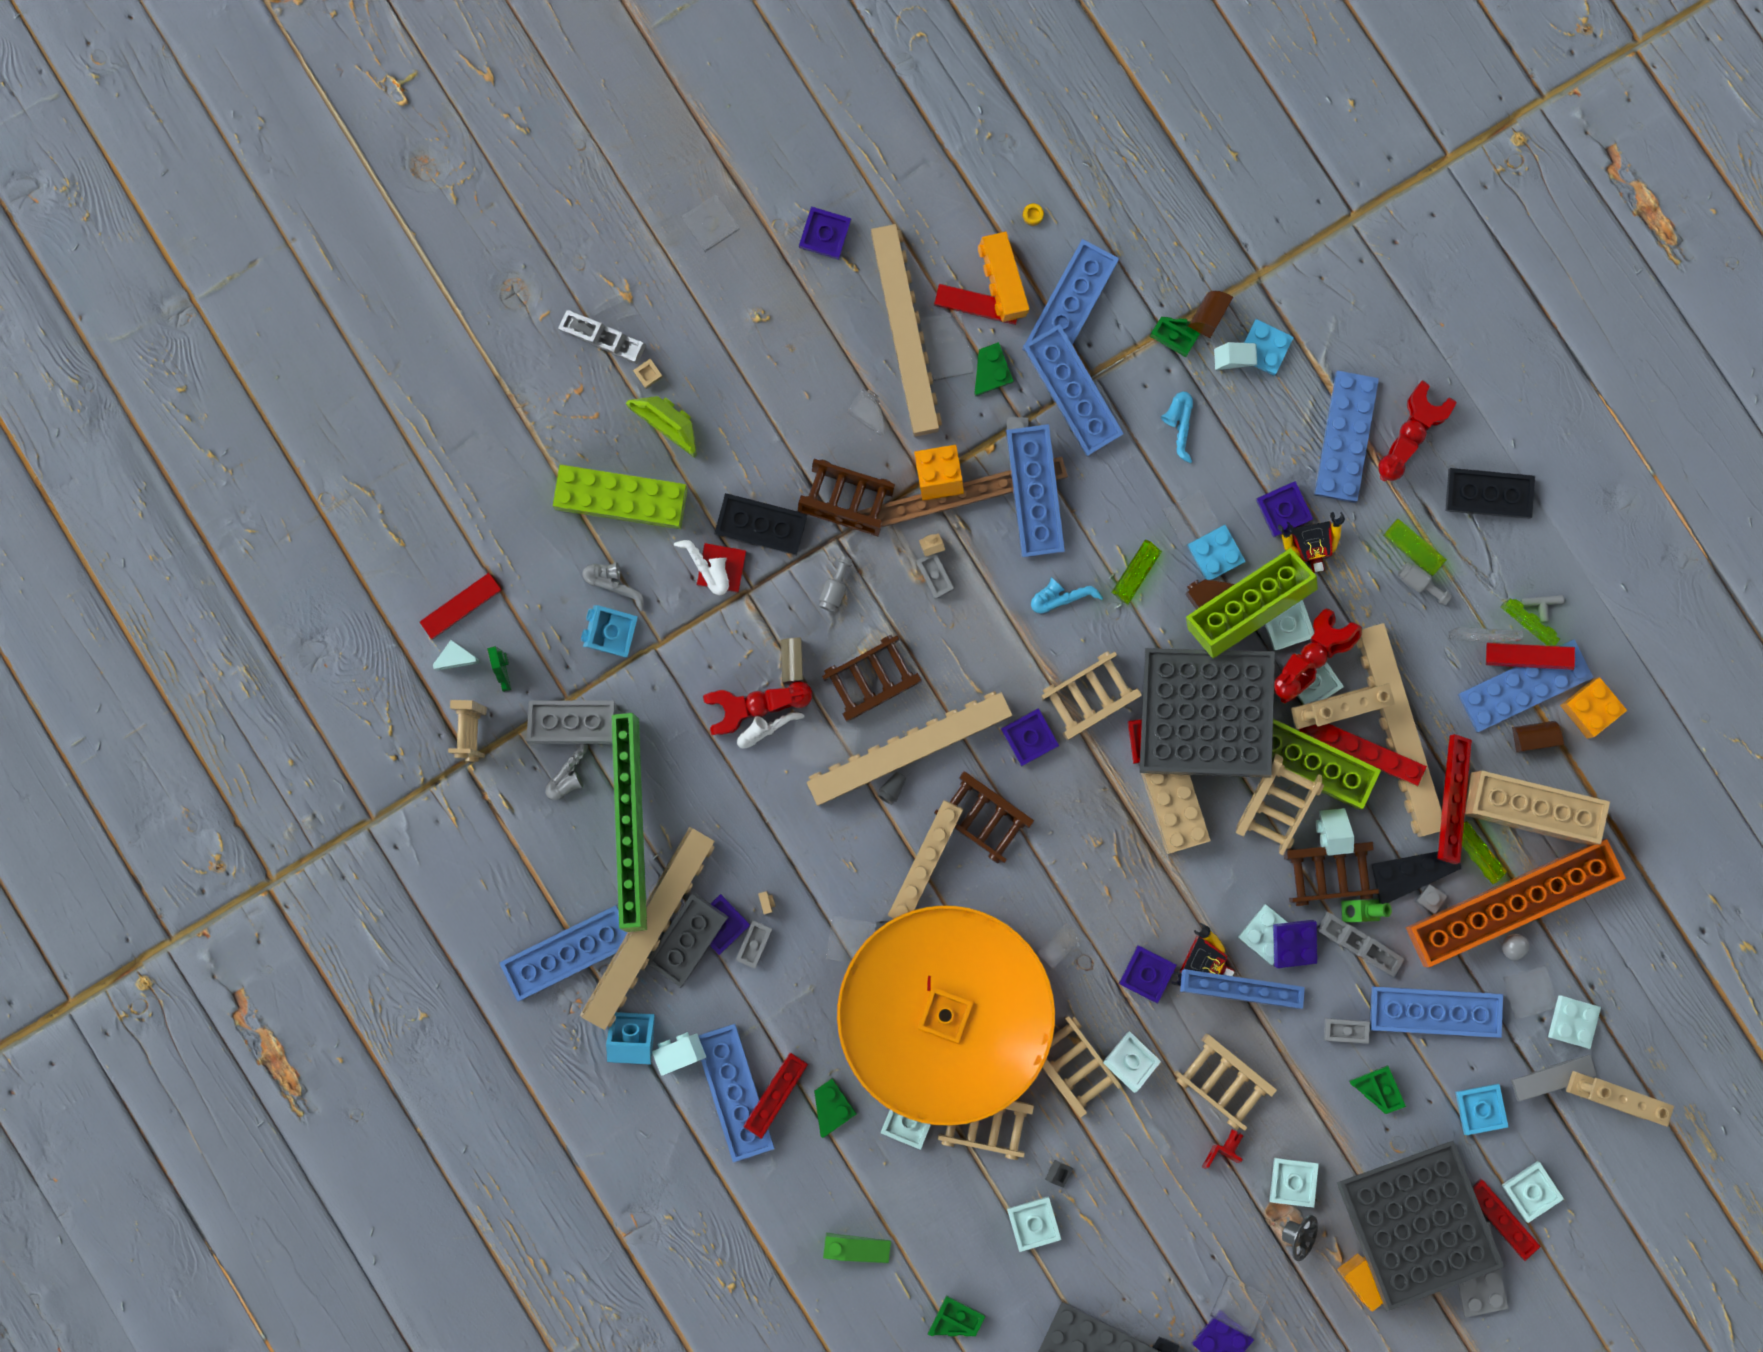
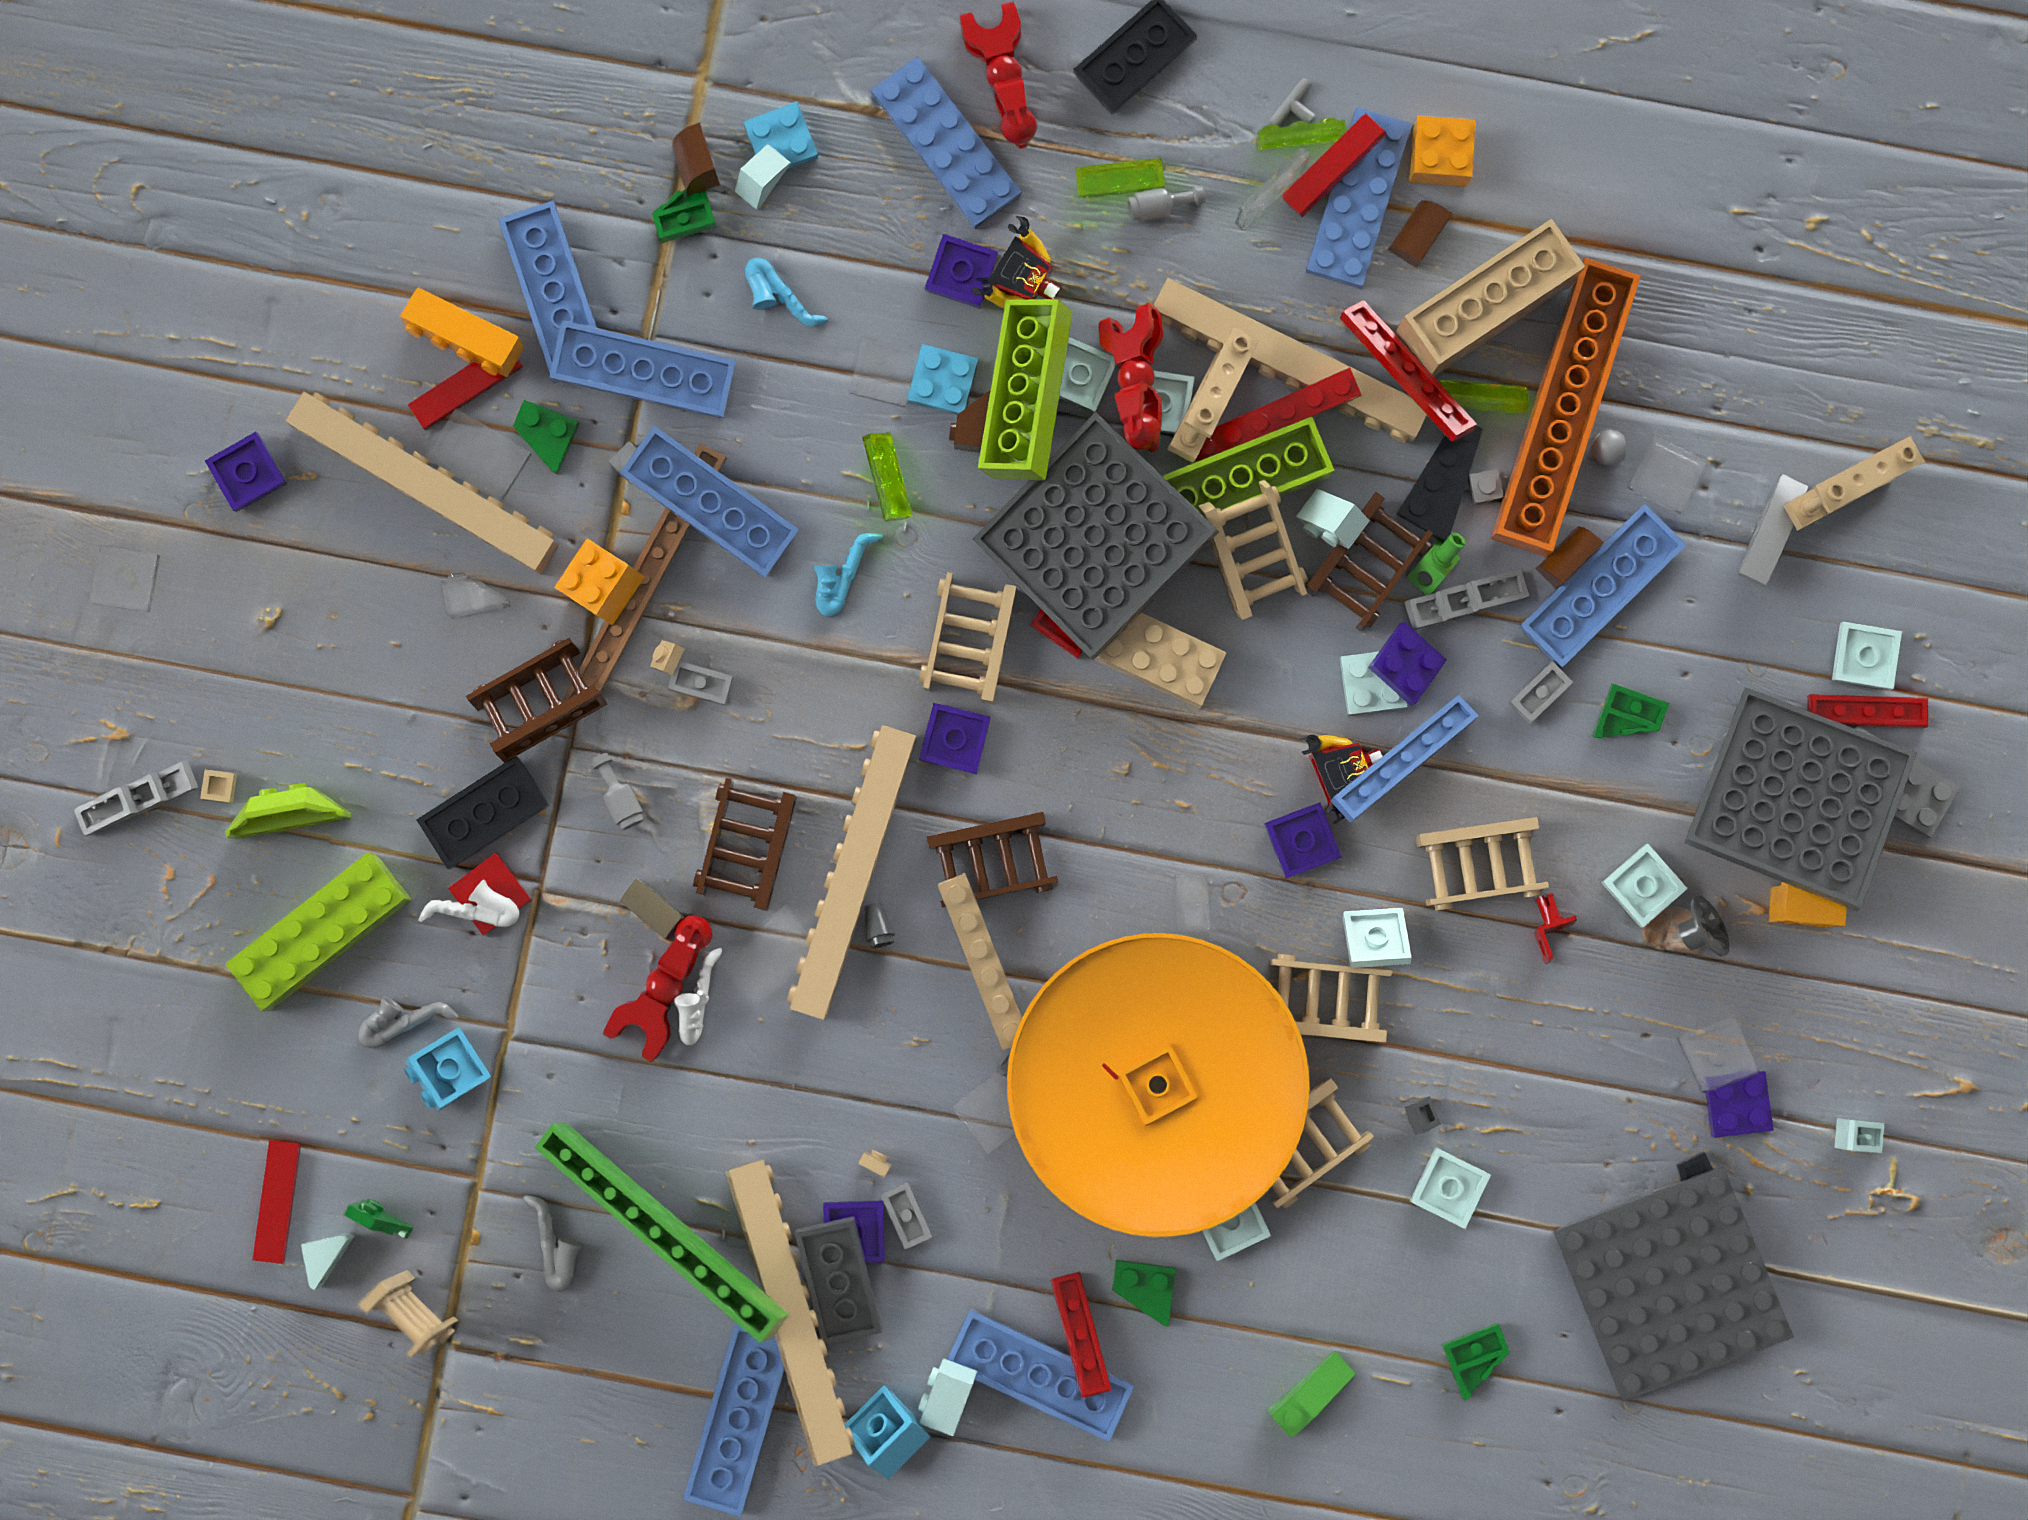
camera: 50 degrees left, 0 degrees up
light grey plate [527,701,615,744] -> none
yellow tile [1022,203,1044,226] -> none
medium azure plate [1455,1083,1508,1135] -> none
light aqua plate [1548,995,1601,1049] -> none
none -> reddish brown brick [1535,526,1604,589]

